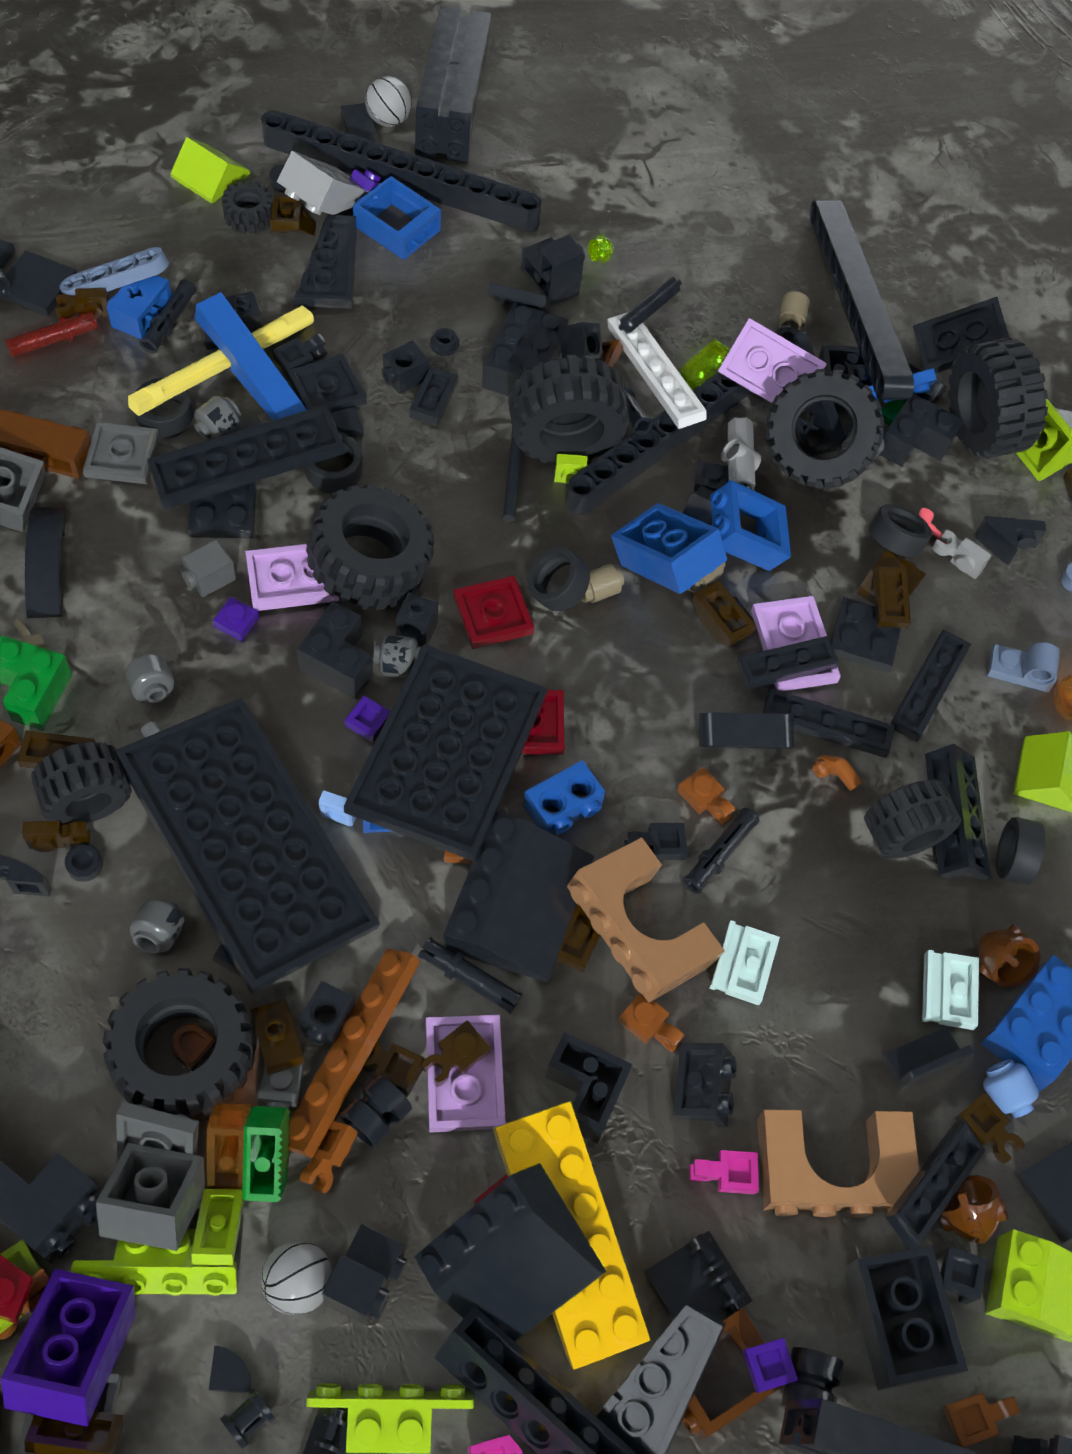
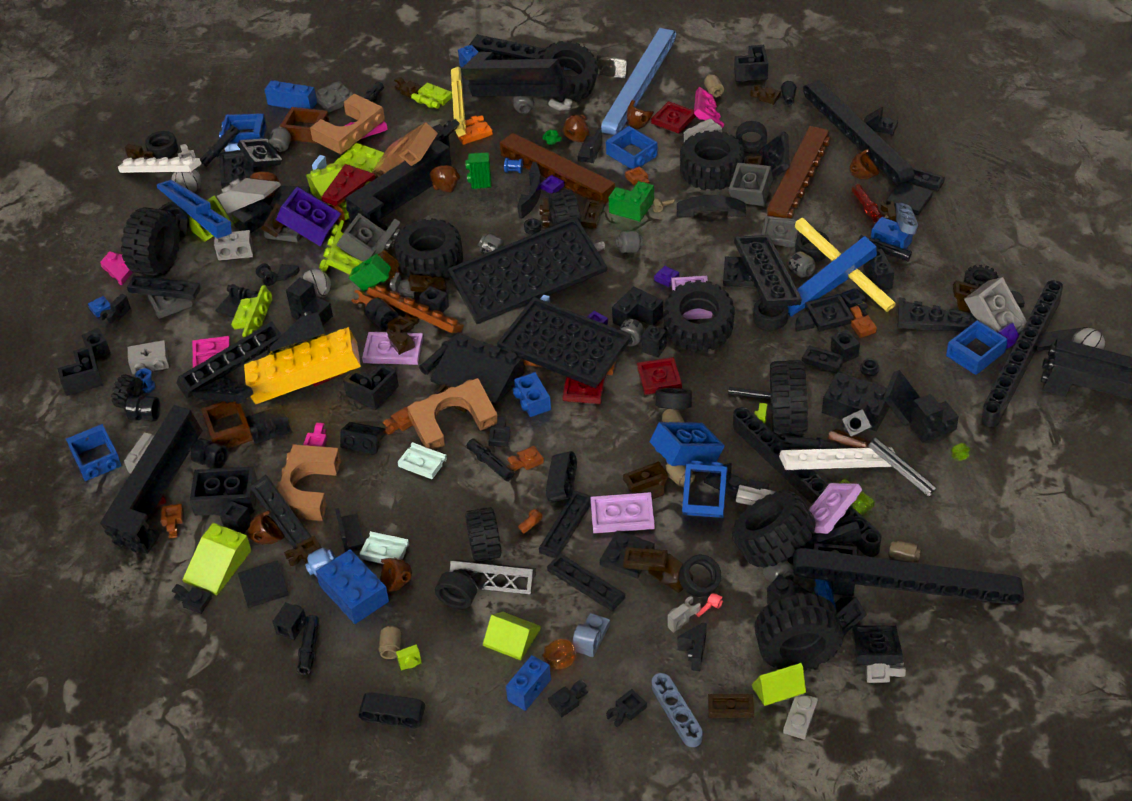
camera: 110 degrees right, 15 degrees down
lime slope [171,137,250,204] -> none
dark grey brick [181,540,236,598] -> none
black tile [736,636,839,690] -> none
dark purple plate [743,1338,798,1394] -> none
none -> dark orange plate [851,306,877,338]

